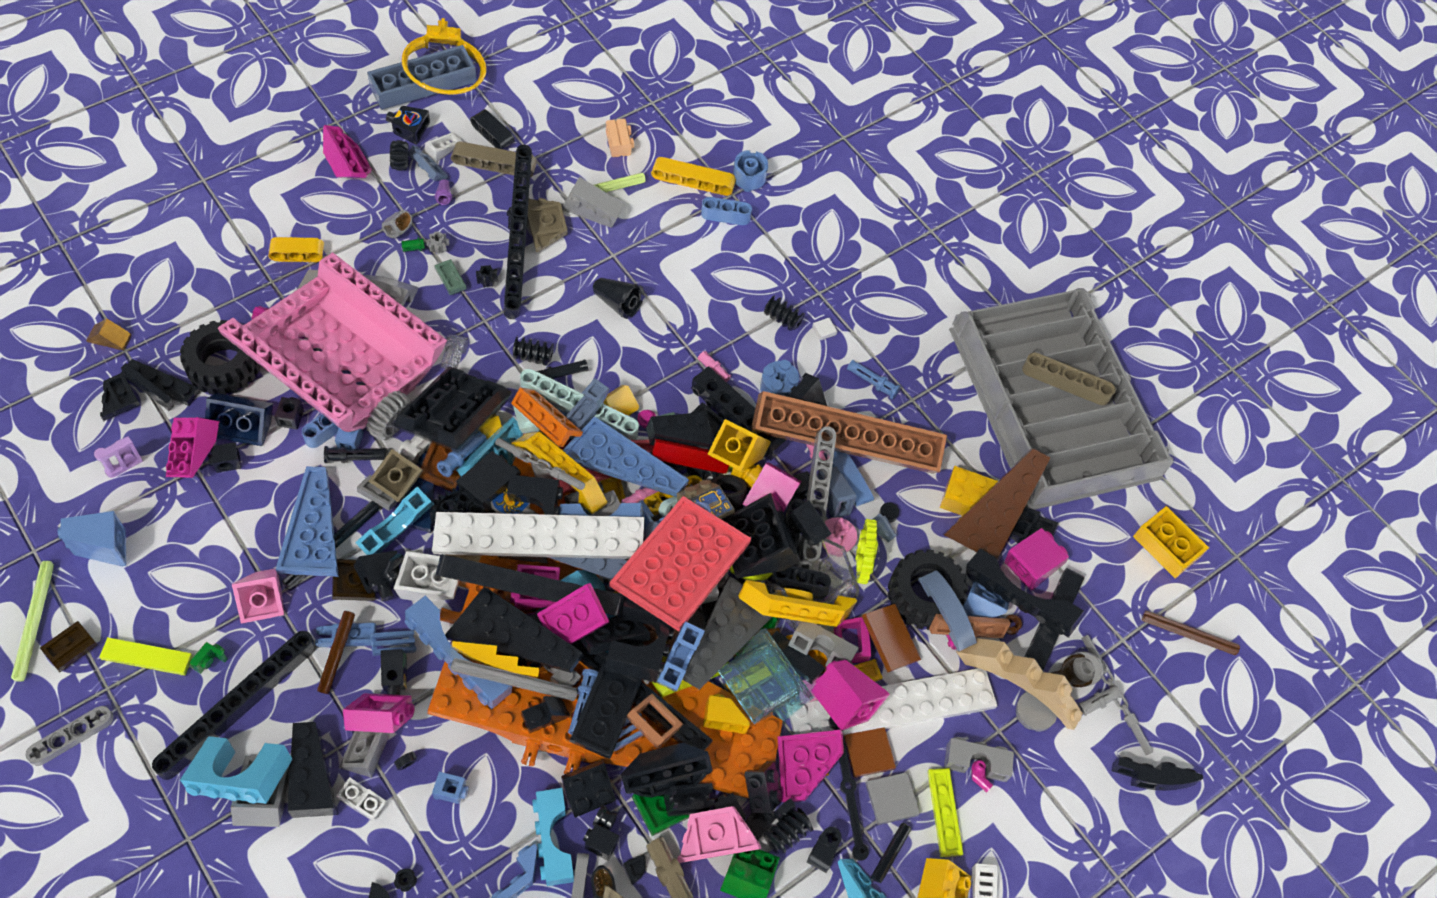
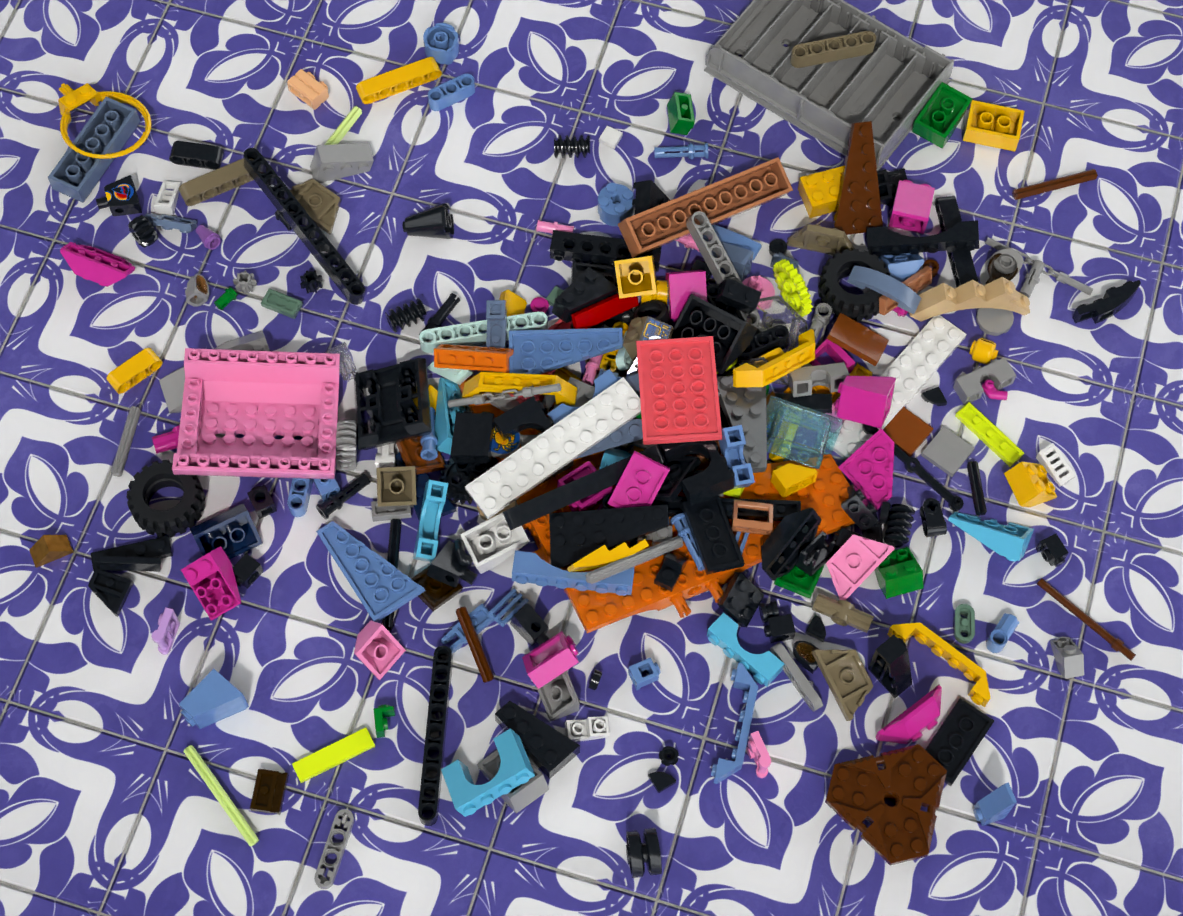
camera: 30 degrees left, 5 degrees up
none -> light grey axle [111,406,141,477]
none -> green brick [667,92,695,135]
none -> dark tan wing [787,224,855,255]
none -> light grey pin [809,303,832,340]
none -> green slope [912,82,972,149]
none -> black tile [921,387,947,406]
none -> yellow head [969,338,999,365]

